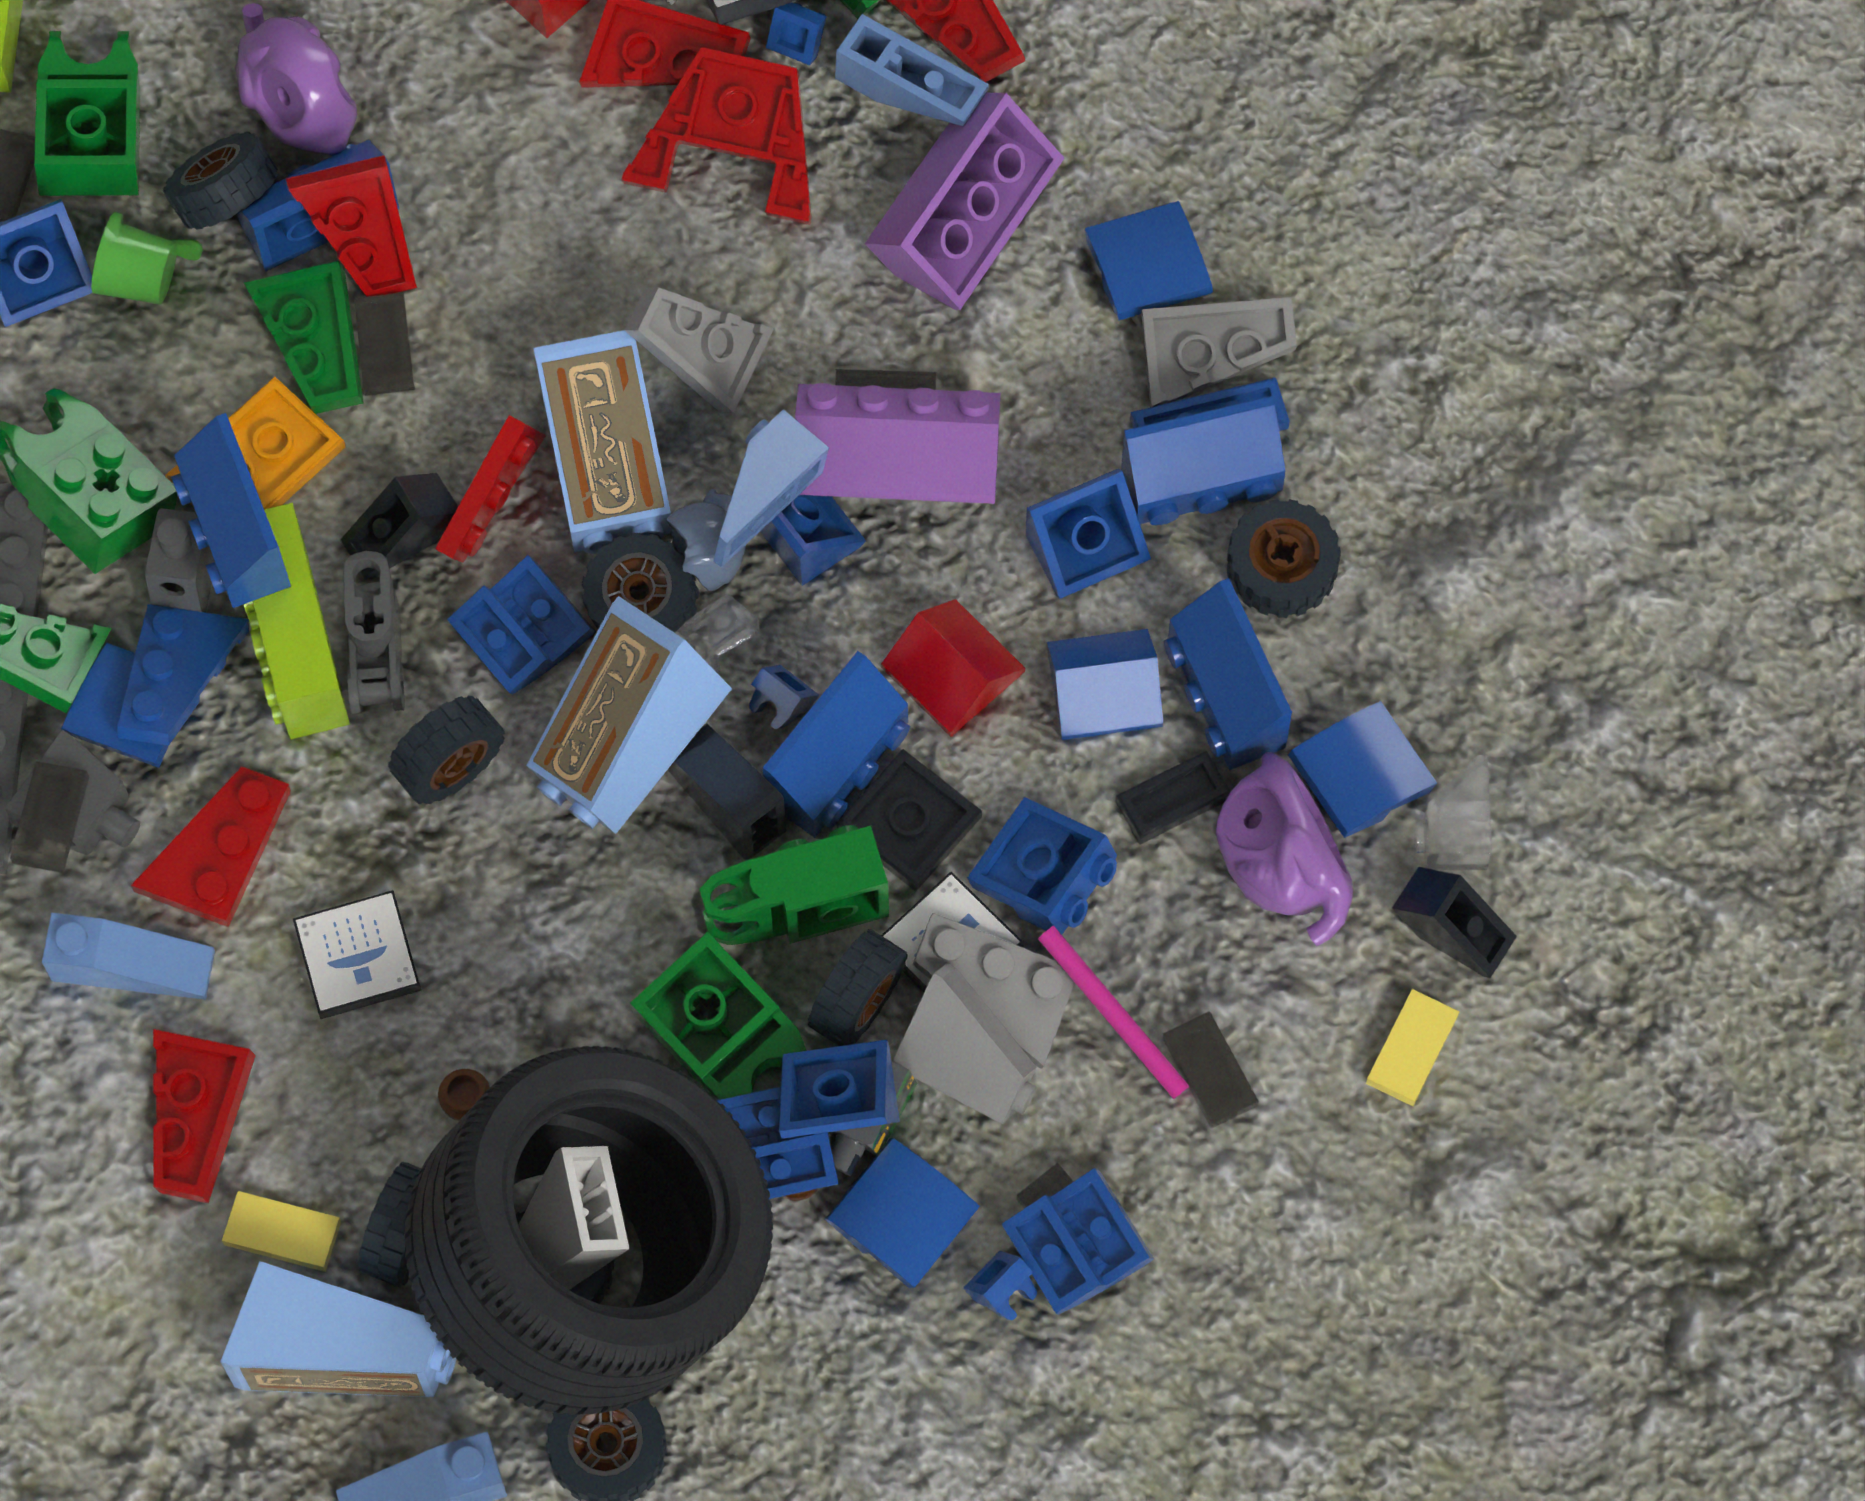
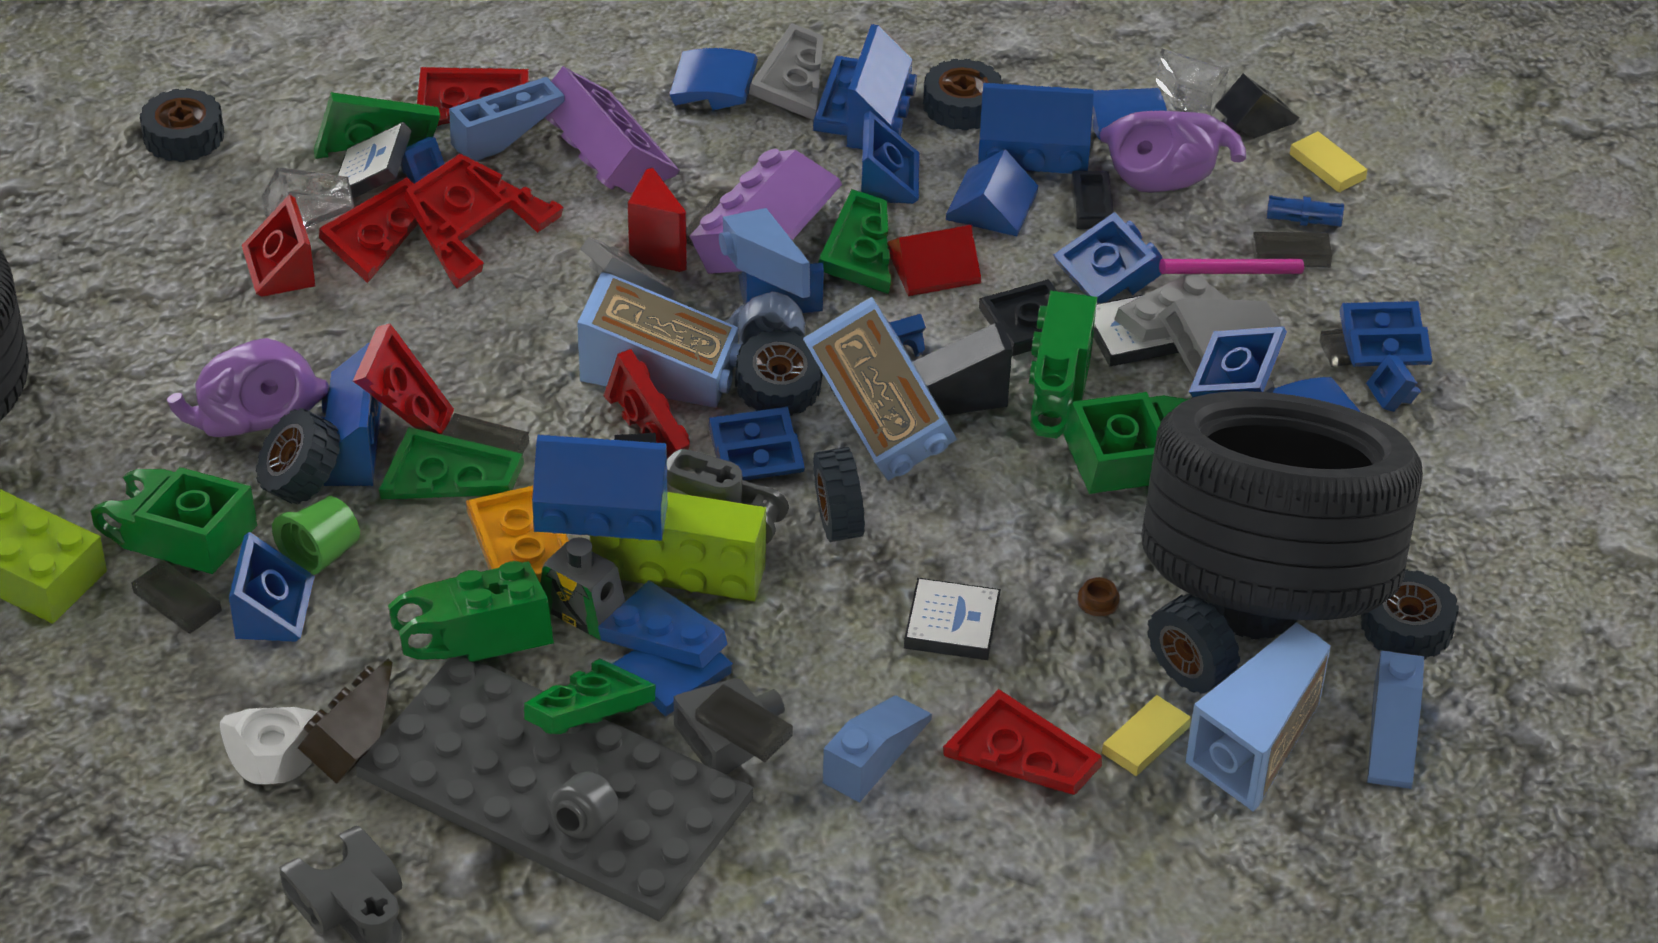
camera: 65 degrees left, 25 degrees down
red wing [131,766,291,927] -> none
blue slope [762,651,910,838] -> none
black wheel [808,929,908,1046] -> none
none -> red slope [628,167,687,272]
none -> green wing [818,189,891,294]
none -> blue pin [1266,195,1344,227]

